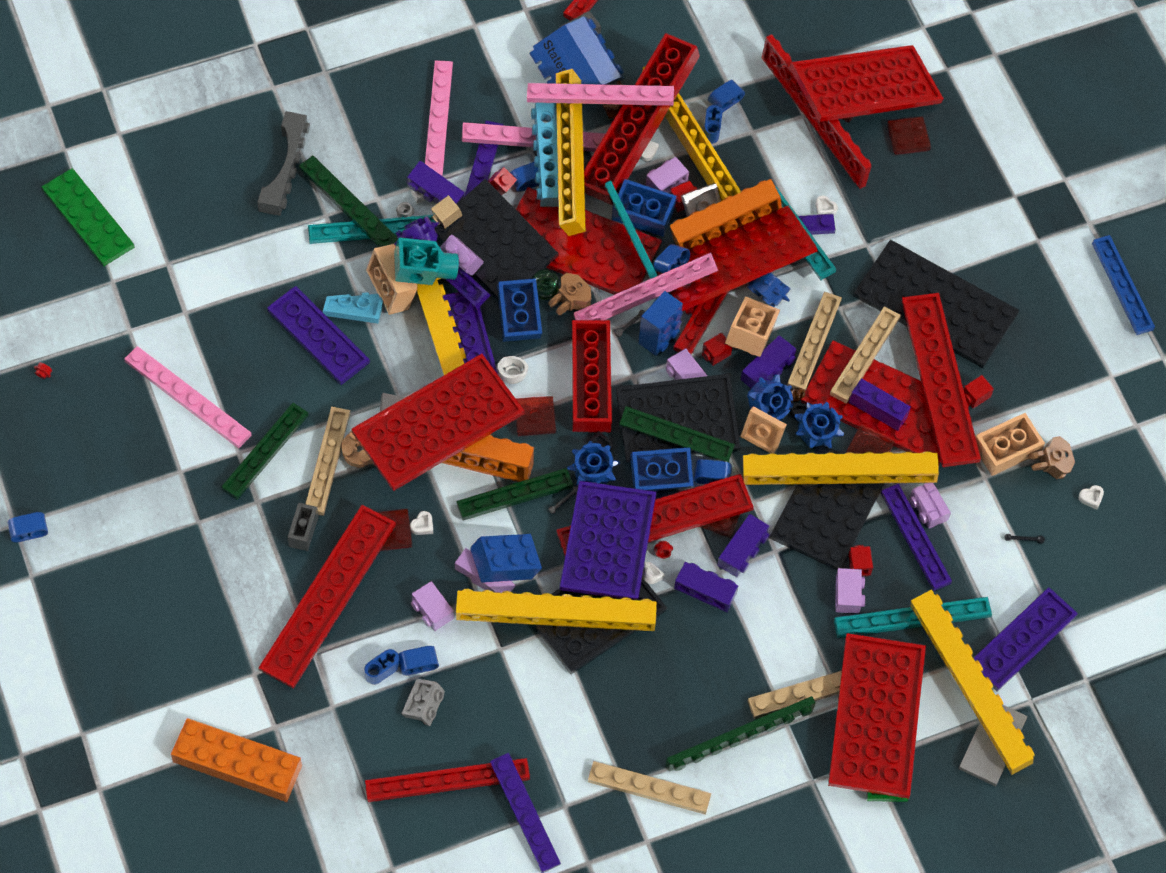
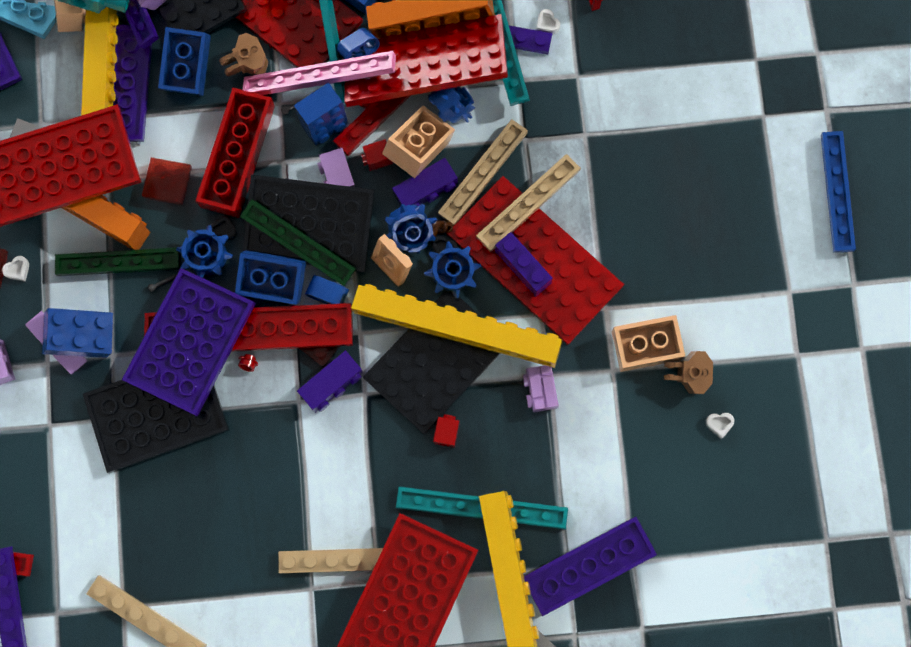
camera: 25 degrees right, 15 degrees up
yellow brick [456,589,657,631] -> none
white helmet [498,356,528,384] -> none
clear green wheel [533,270,559,300] -> none
white tile [642,562,665,584] -> none
dark green plate [666,696,816,772] -> none
dark purple brick [674,562,739,613] -> none
lavender brick [836,568,865,614] -> none
clear red plate [846,424,896,454] -> none
black plate [853,239,1020,368] -> none
dark purple plate [880,483,952,591] -> none
red plate [902,293,981,467] -> none
red brick [963,375,994,409] -> none
black hinge [1004,534,1045,544] -> none

